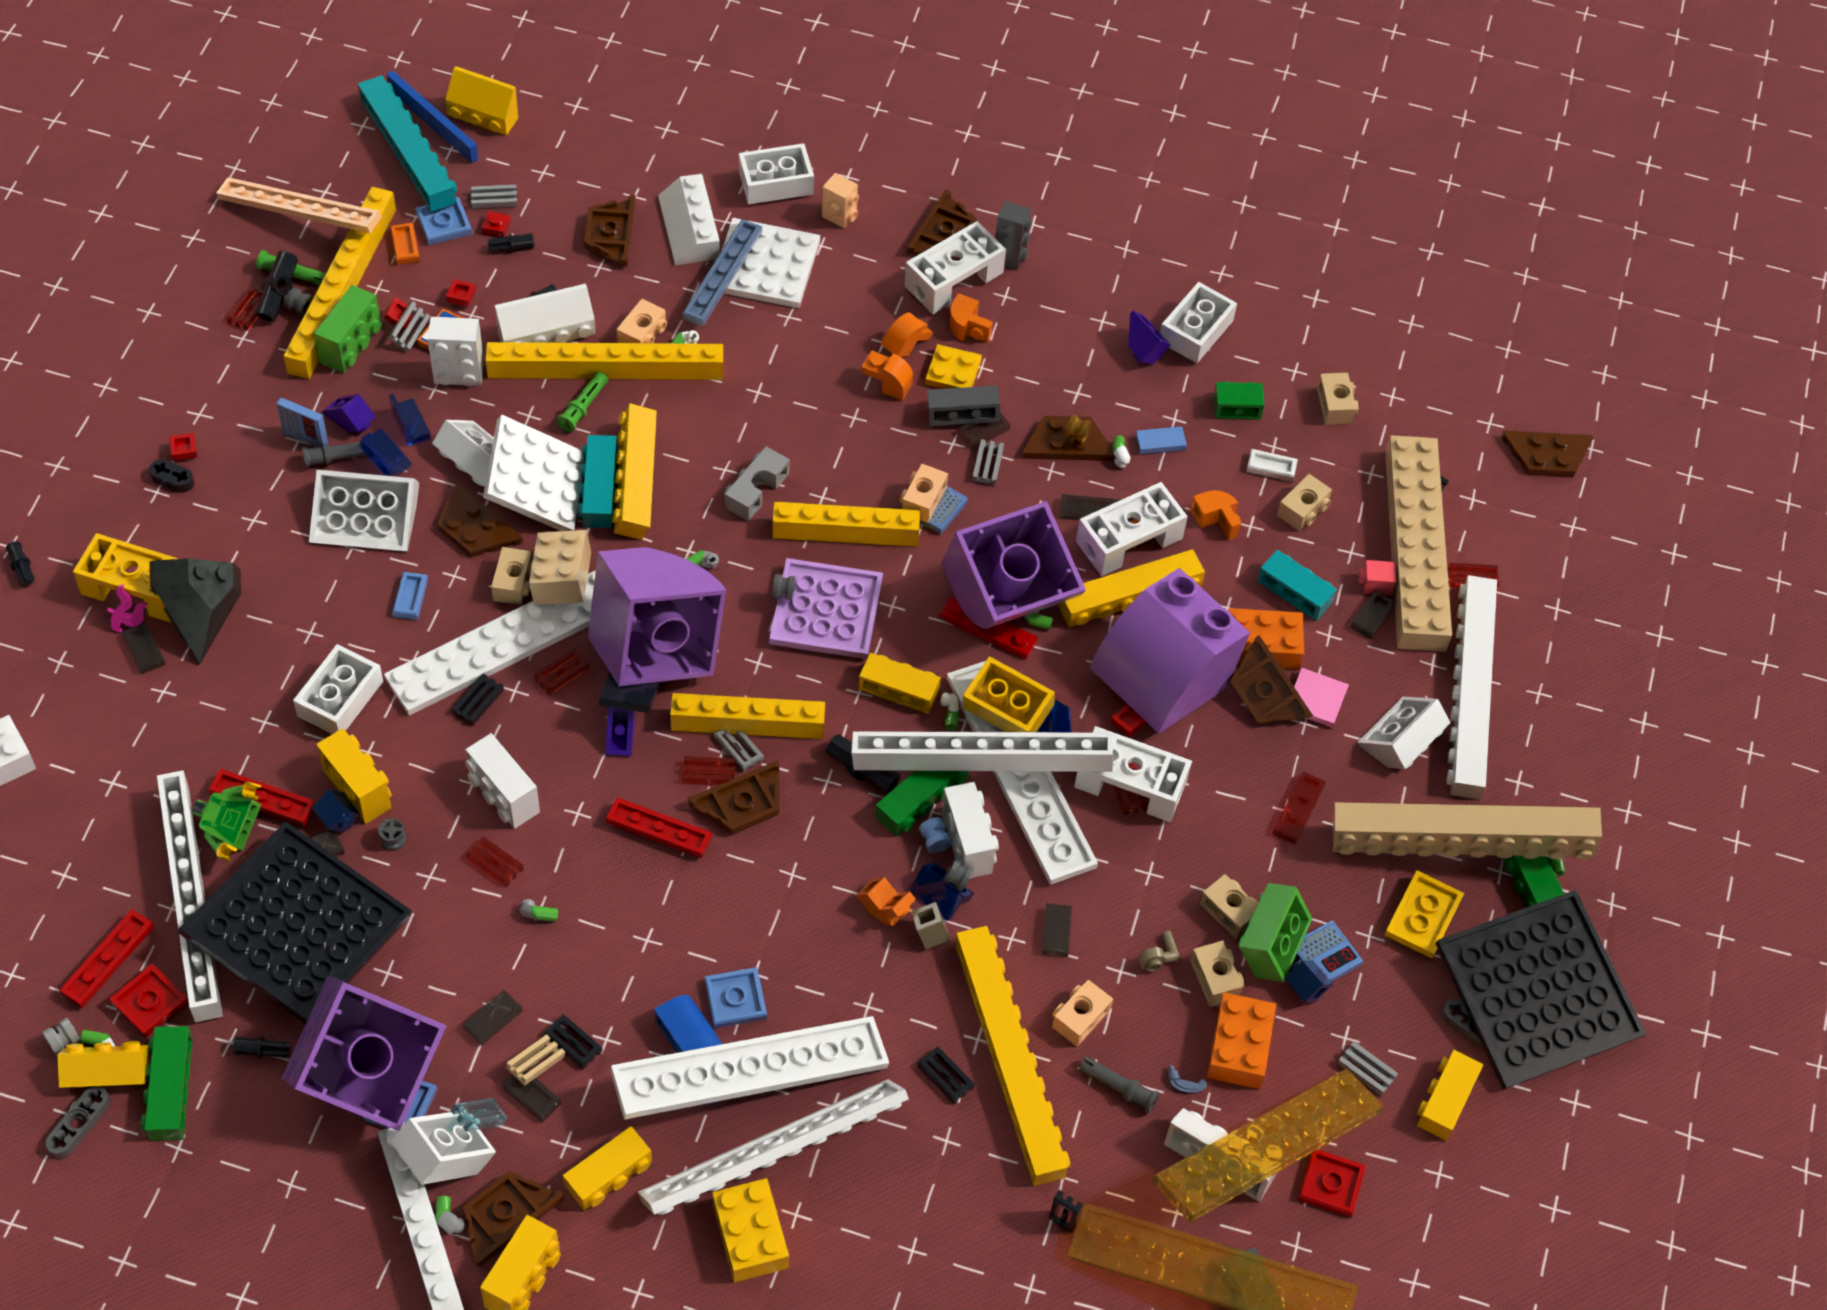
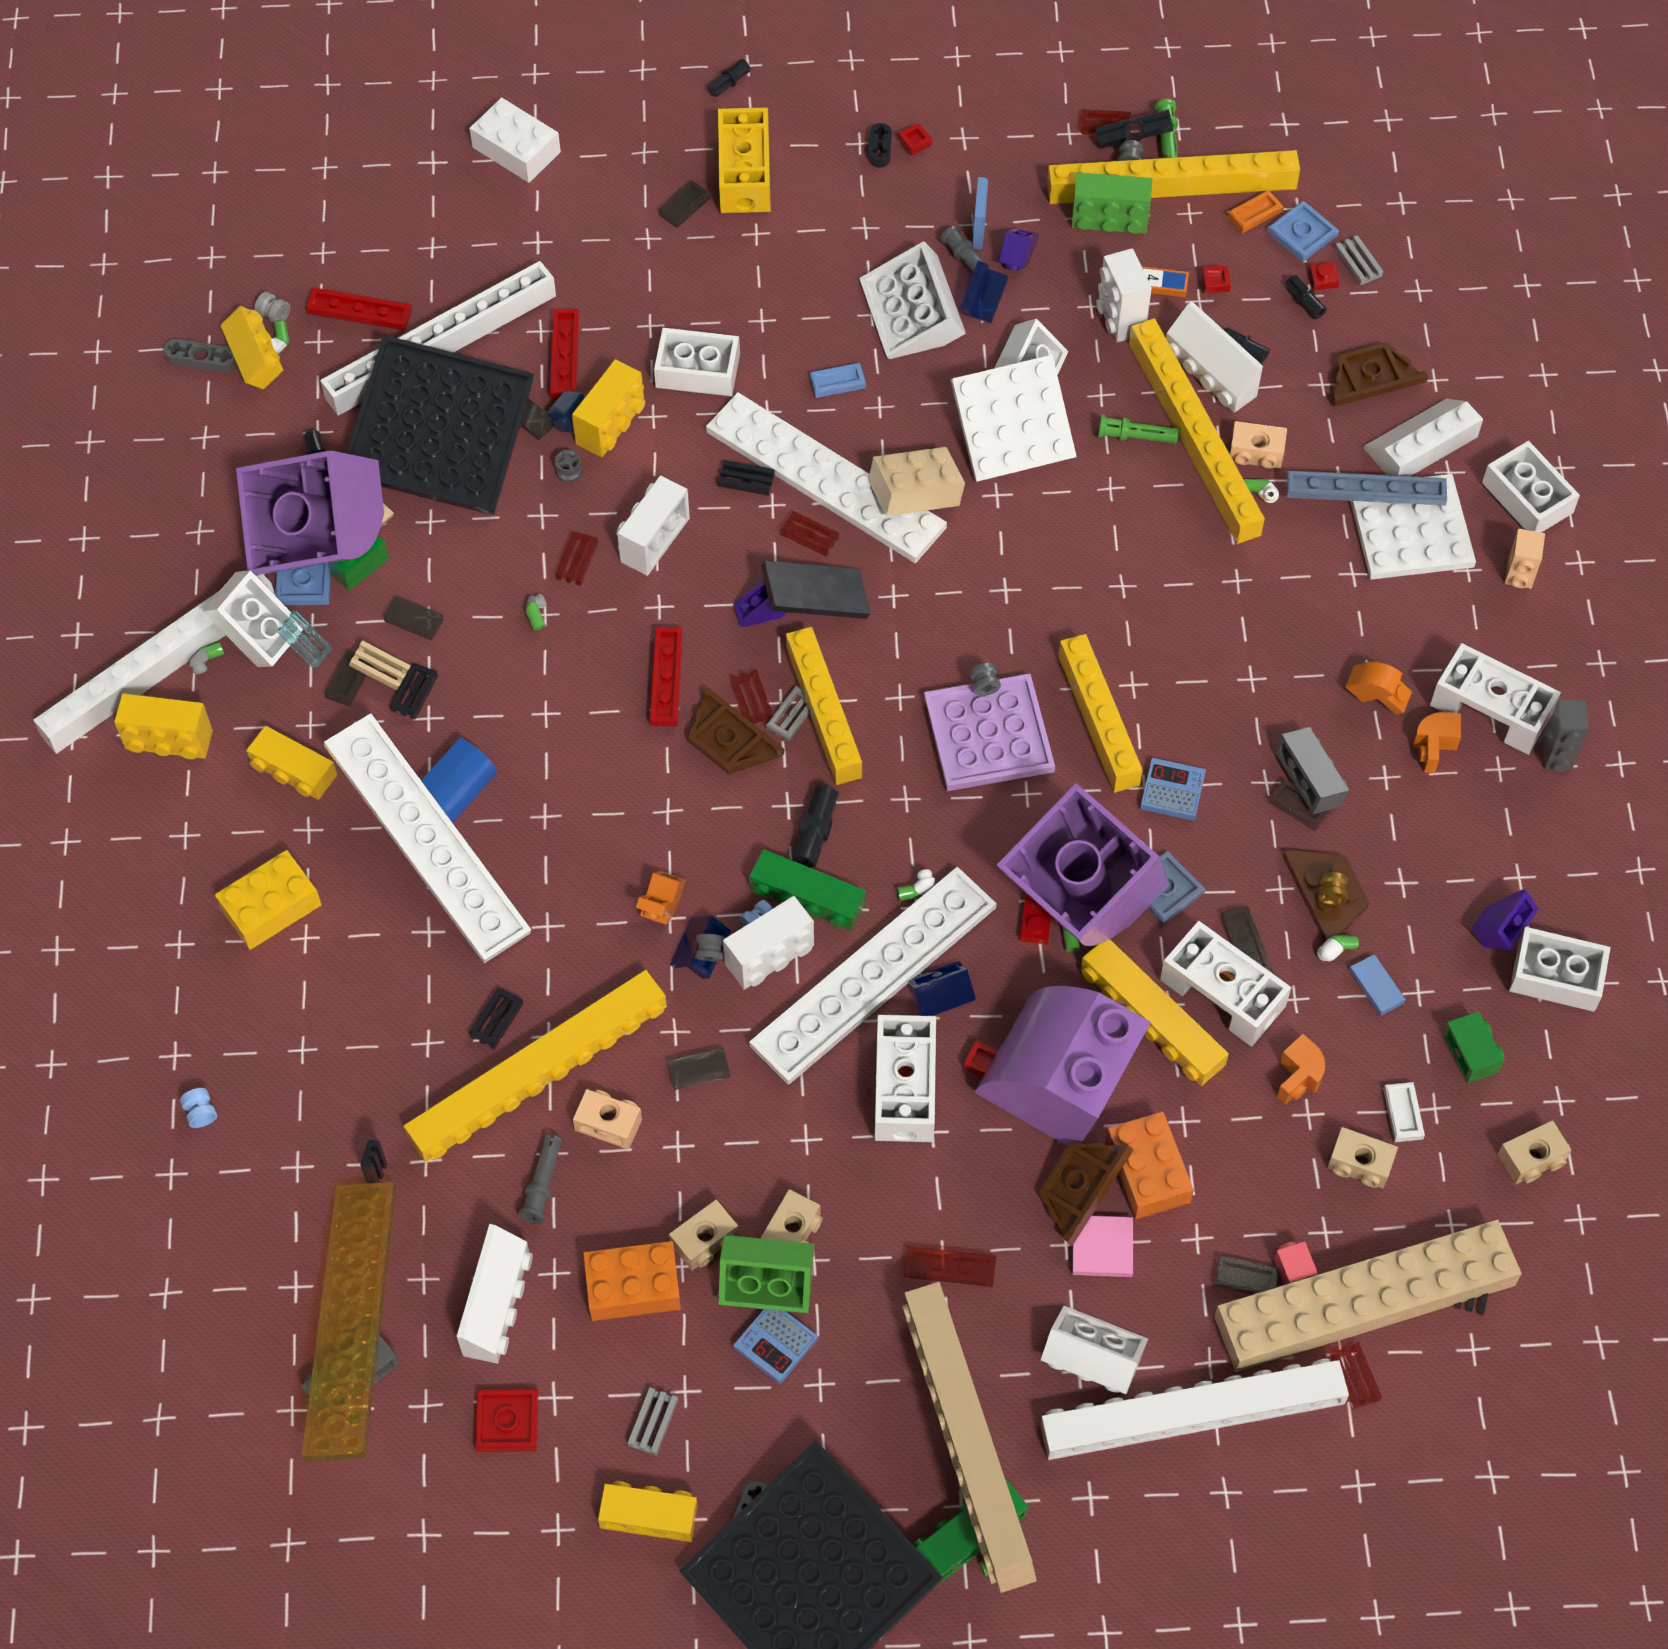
camera: 75 degrees right, 5 degrees up
dark pink piece [106,585,148,633] -> none
red plate [109,964,189,1038] -> none
green brick [141,1026,193,1141] -> none
pearl dark grey wedge [149,558,241,665] -> none
torso [192,781,262,862] -> none
light nougat plate [216,177,382,233] -> none
teal brick [358,75,458,212] -> none
red plate [383,297,413,331] -> none
blue tile [386,71,478,163] -> none
light grey tile [388,301,430,352] -> none
clear blue panel [389,393,431,446] -> none
reddish brown wing [437,483,523,558] -> none
yellow slope [445,66,518,136] -> none
reddish brown wing [464,1171,565,1268] -> none
tan brick [491,547,533,605] -> none
teal brick [578,435,617,528] -> none
medium lavender brick [588,547,726,686] -> none
yellow brick [612,404,657,540] -> none
white plate [638,1079,909,1215] -> none
light grey arm [686,550,719,568] -> none
medium blue tile [704,967,767,1029] -> none
light grey arch [724,446,790,522] -> none
white brick [852,732,1113,772] -> none
yellow brick [859,652,941,714] -> none
orange brick [861,351,913,401] -> none
light nougat brick [900,464,948,523] -> none
reddish brown wing [907,189,977,254] -> none
dark tan brick [911,902,950,949] -> none
yellow plate [925,344,982,389] -> none
yellow brick [963,656,1055,732] -> none
light grey tile [972,439,1004,485] -> none
dark tan plate [1137,931,1180,972] -> none
clear yellow plate [1152,1068,1384,1223] -> none
sand blue piece [1168,1065,1207,1093] -> none
teal brick [1257,550,1337,621] -> none
dark blue brick [1285,960,1333,1003] -> none
yellow plate [1384,871,1464,959] -> none
reddish brown wing [1502,430,1593,477] -> none

